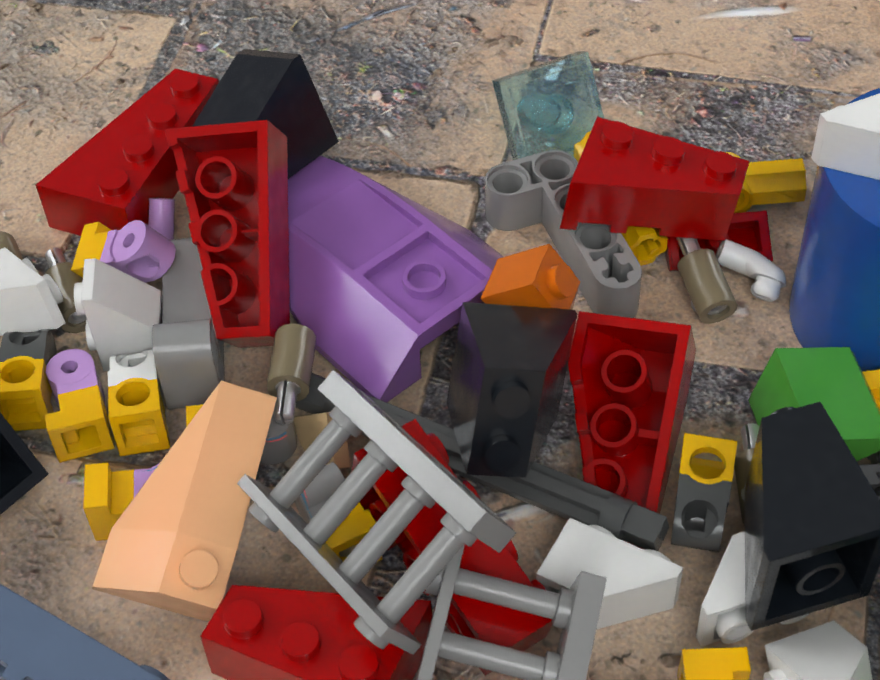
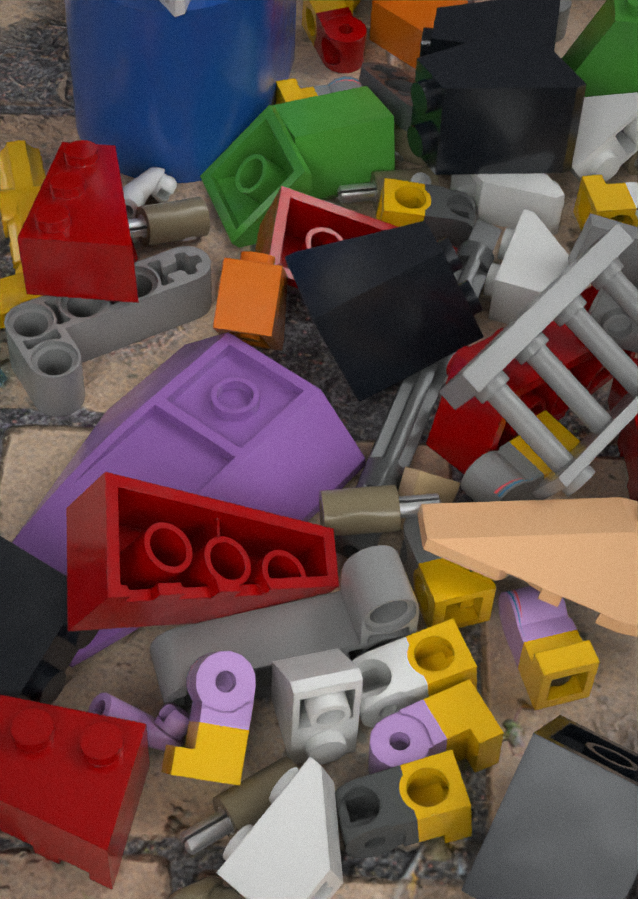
camera: 105 degrees left, 0 degrees up
none -> bright green slope [200,104,312,248]

